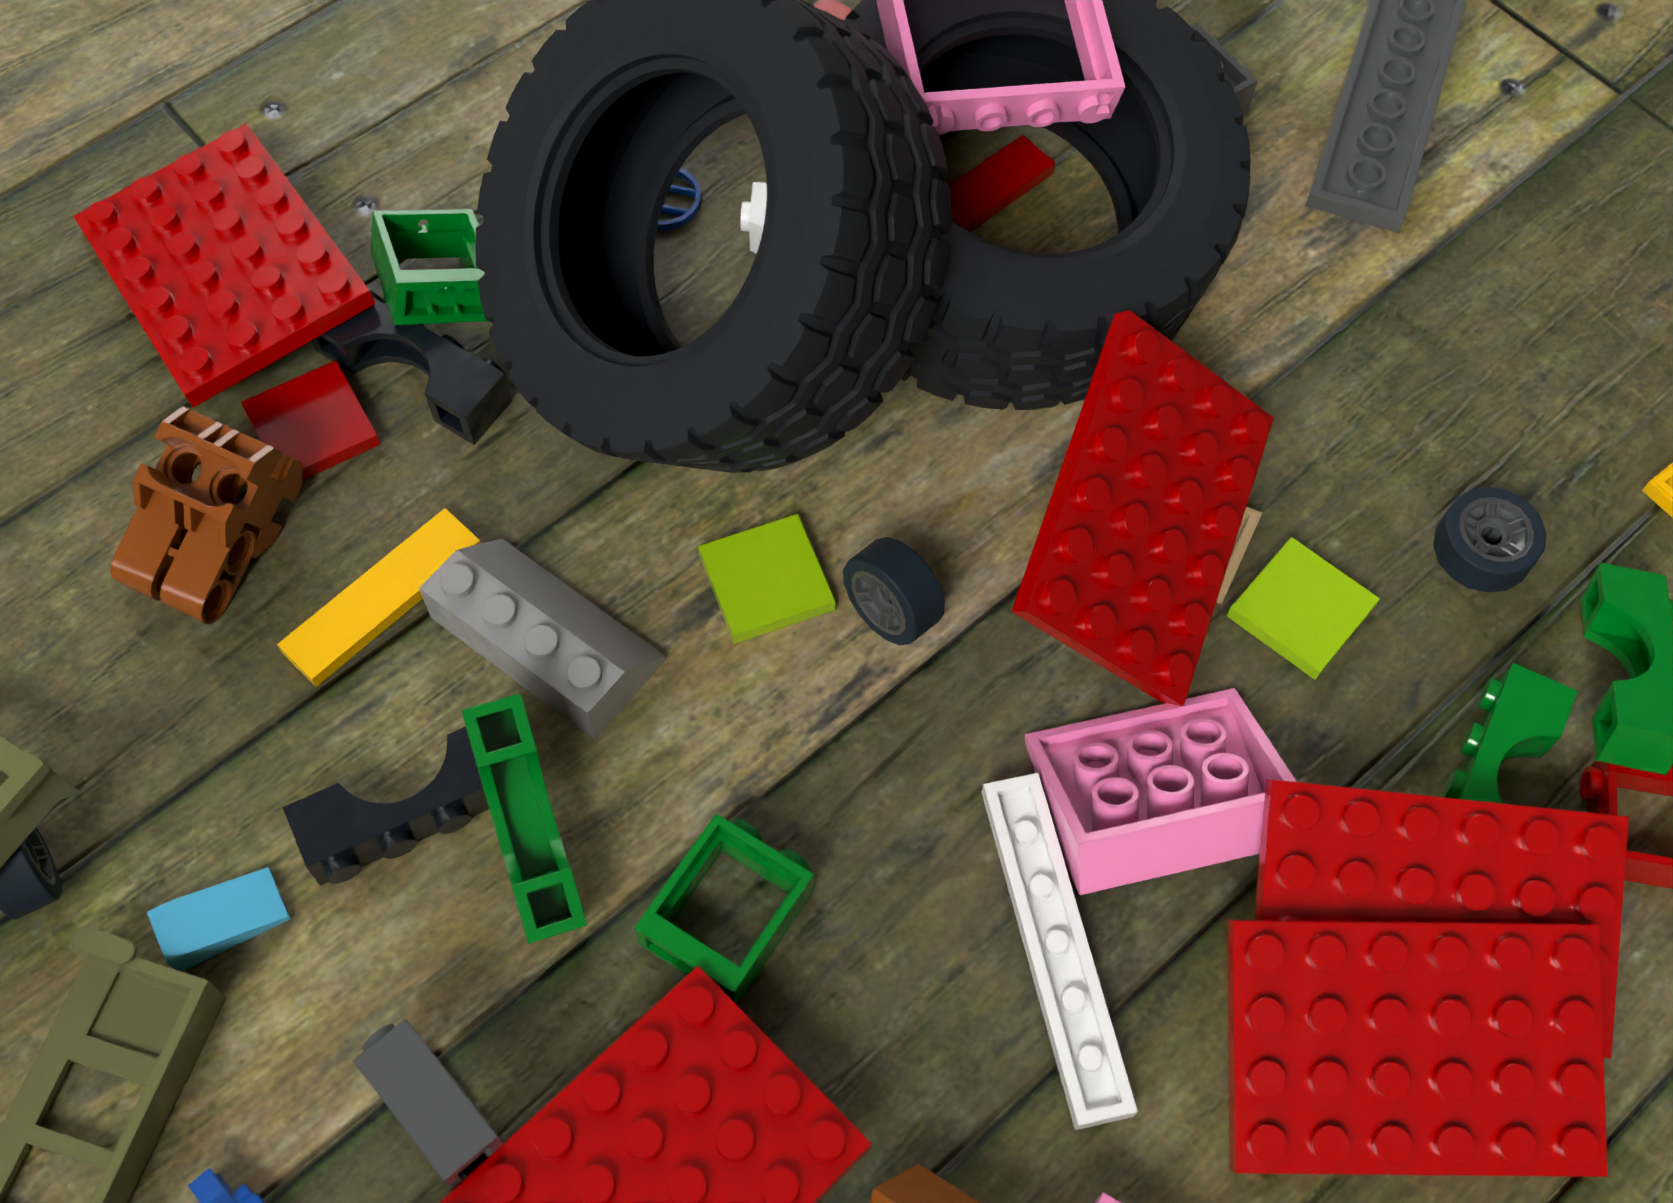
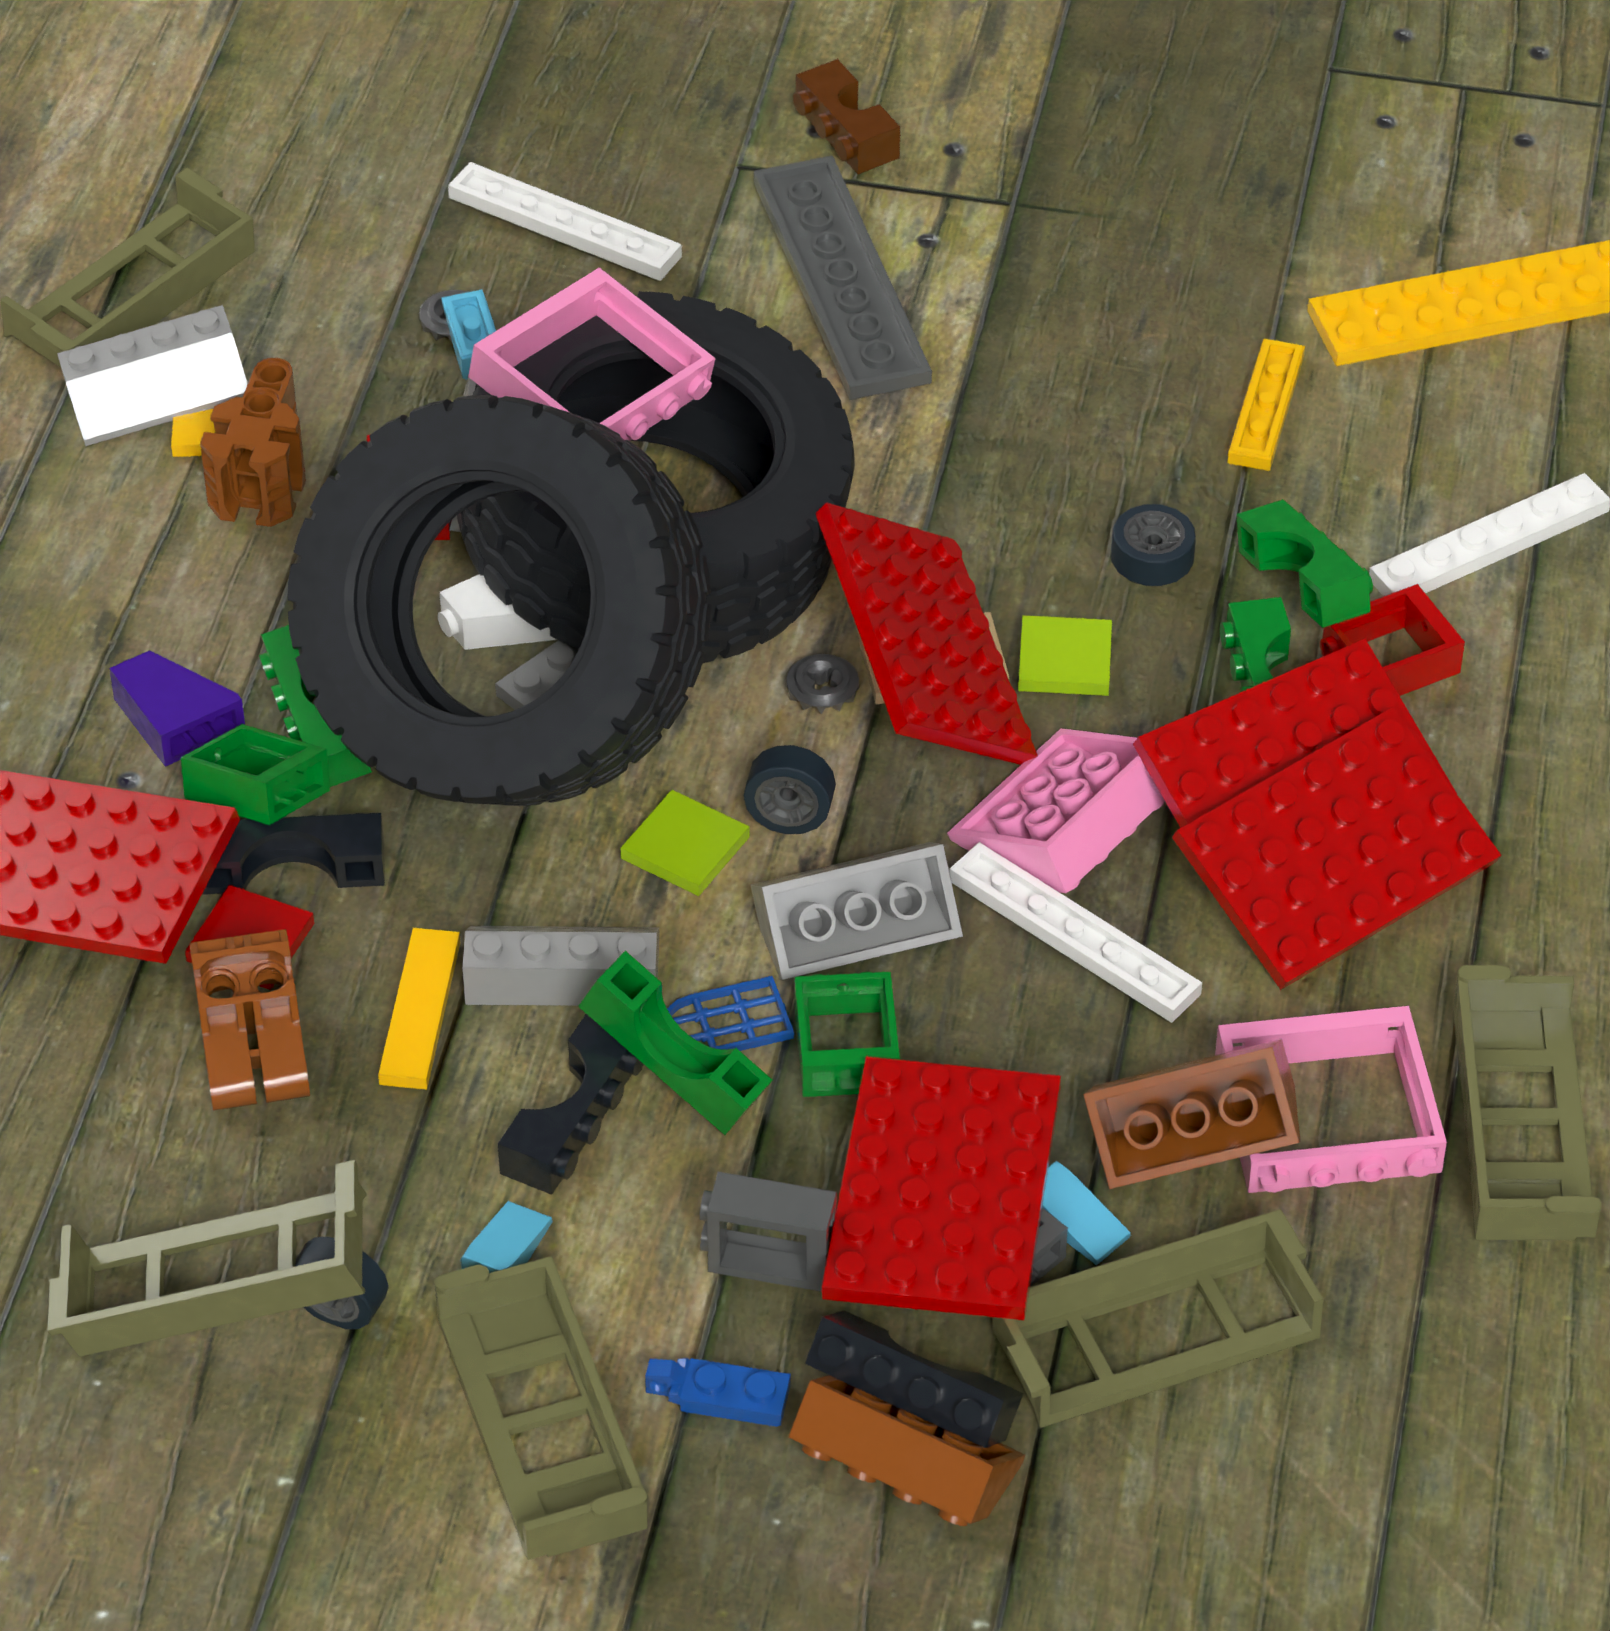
camera: 35 degrees left, 15 degrees down
none -> dark purple slope [109,650,245,767]
none -> blue window [667,976,794,1051]
none -> light grey slope [750,842,963,980]
none -> flat silver gear [787,654,859,714]

